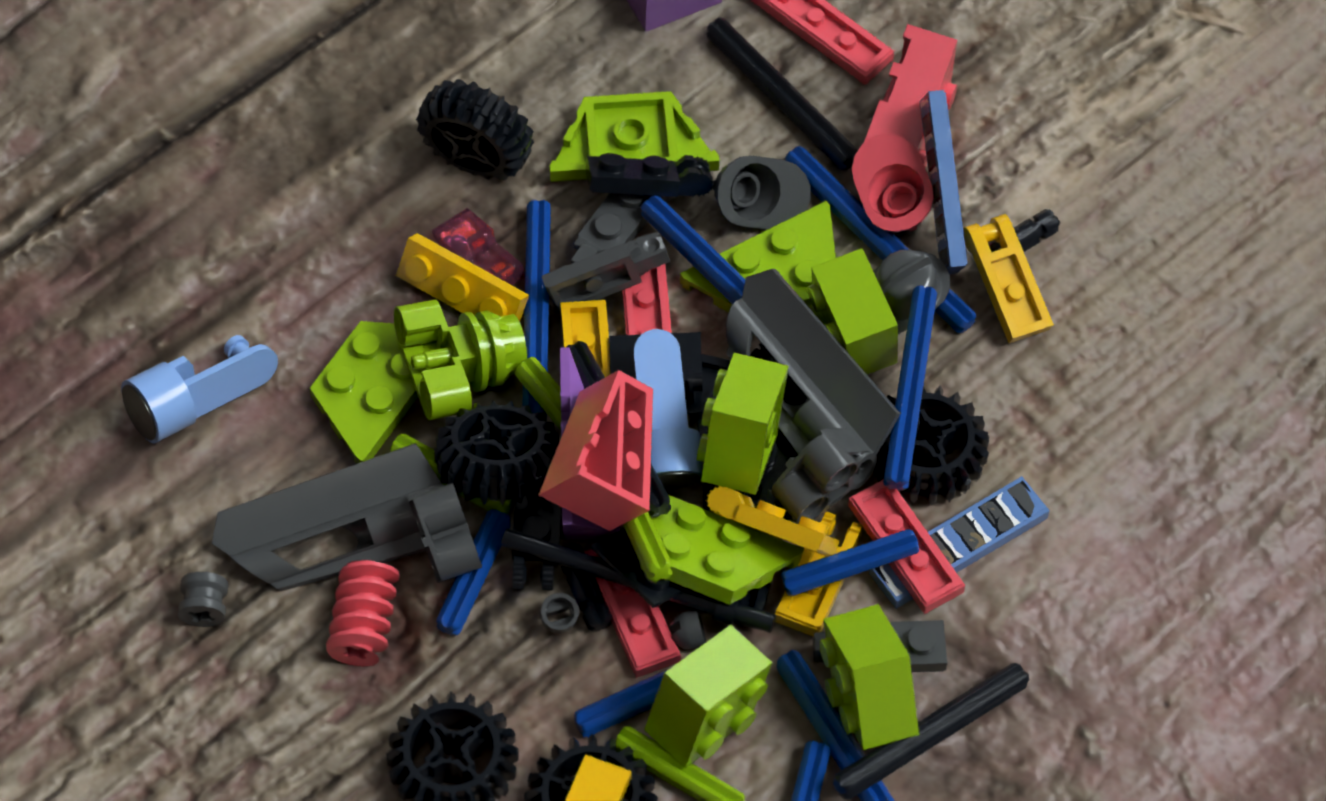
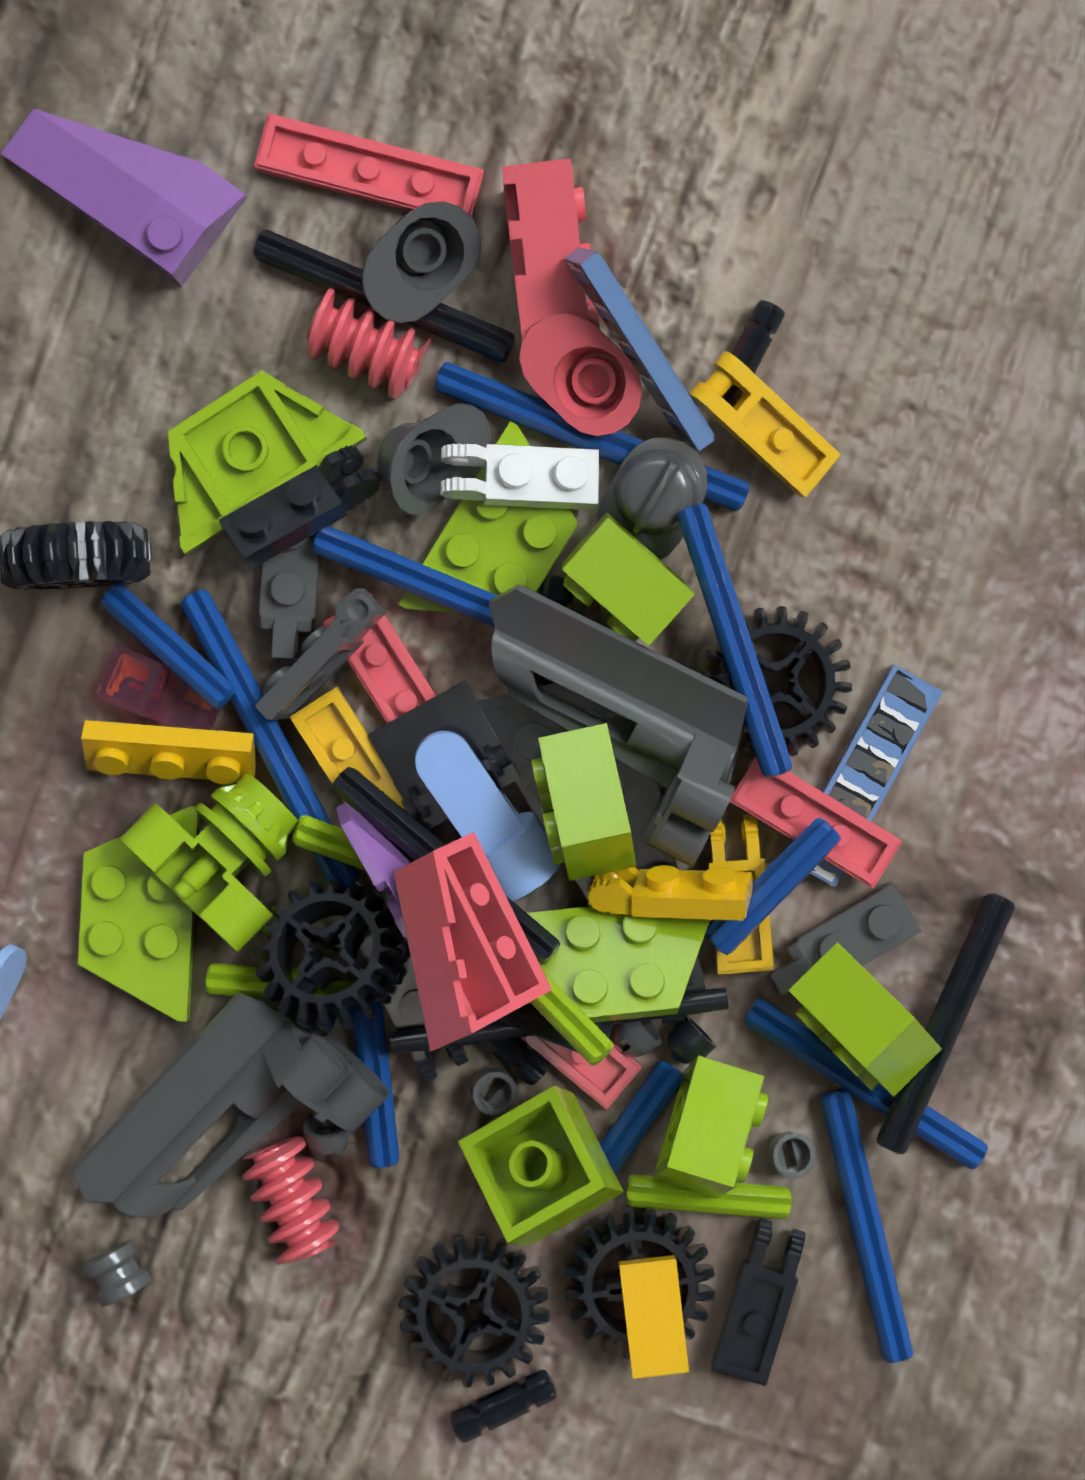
camera: 25 degrees left, 30 degrees up
none -> blue axle [100,584,236,710]
none -> dark grey hinge [303,1114,349,1159]
none -> coral piece [306,288,431,400]
none -> dark grey piece [362,201,481,323]
none -> white hinge [440,443,599,510]
none -> lime brick [458,1086,624,1247]
none -> dark grey hinge [767,1131,816,1178]

